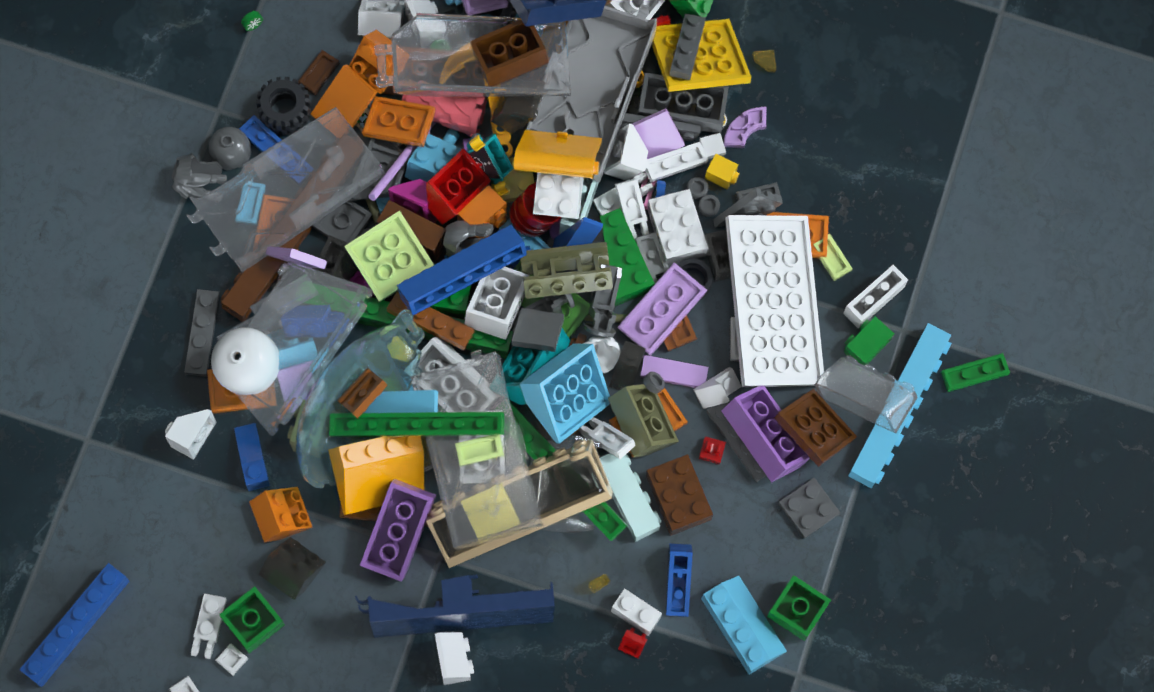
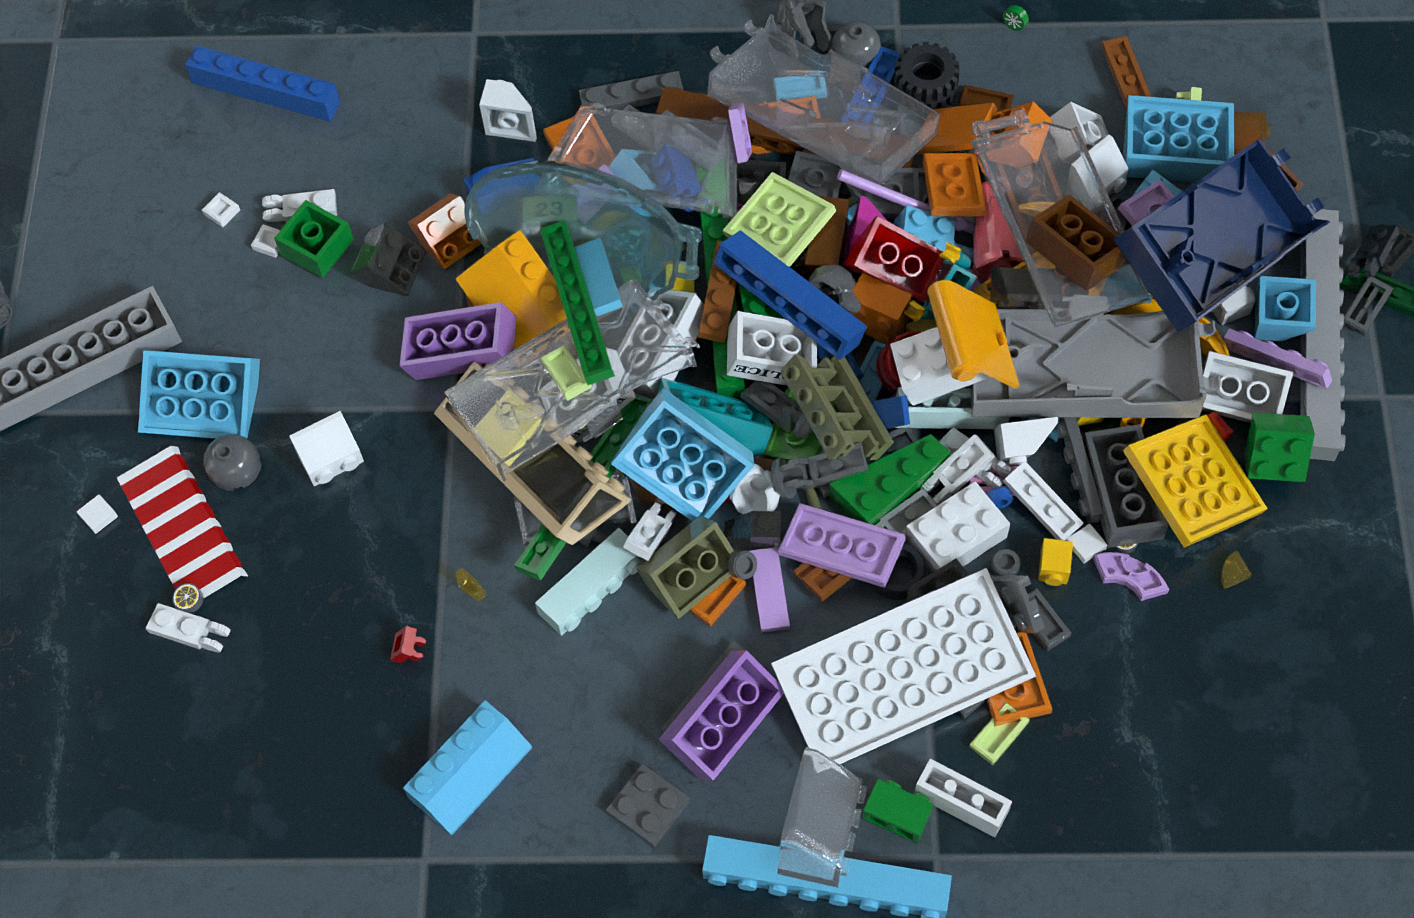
camera: 80 degrees right, 10 degrees down
white cylinder [211,327,280,395] -> none
dark orange plate [337,368,388,418] -> none
dark blue piece [355,575,555,638] -> none
dark grey tile [512,308,564,352] -> none
white brick [611,589,662,636] -> none
lavender tile [632,108,685,159] -> none
reddish brown brick [646,454,713,536] -> none
blue slope [666,543,693,616] -> none
dark grey plate [669,13,706,80] -> none
dark grey tile [687,177,708,200] -> none
white slope [693,367,742,408] -> none
red tile [699,436,726,464] -> none
green brick [767,575,831,641] -> none
reddish brown plate [774,388,857,467] -> none

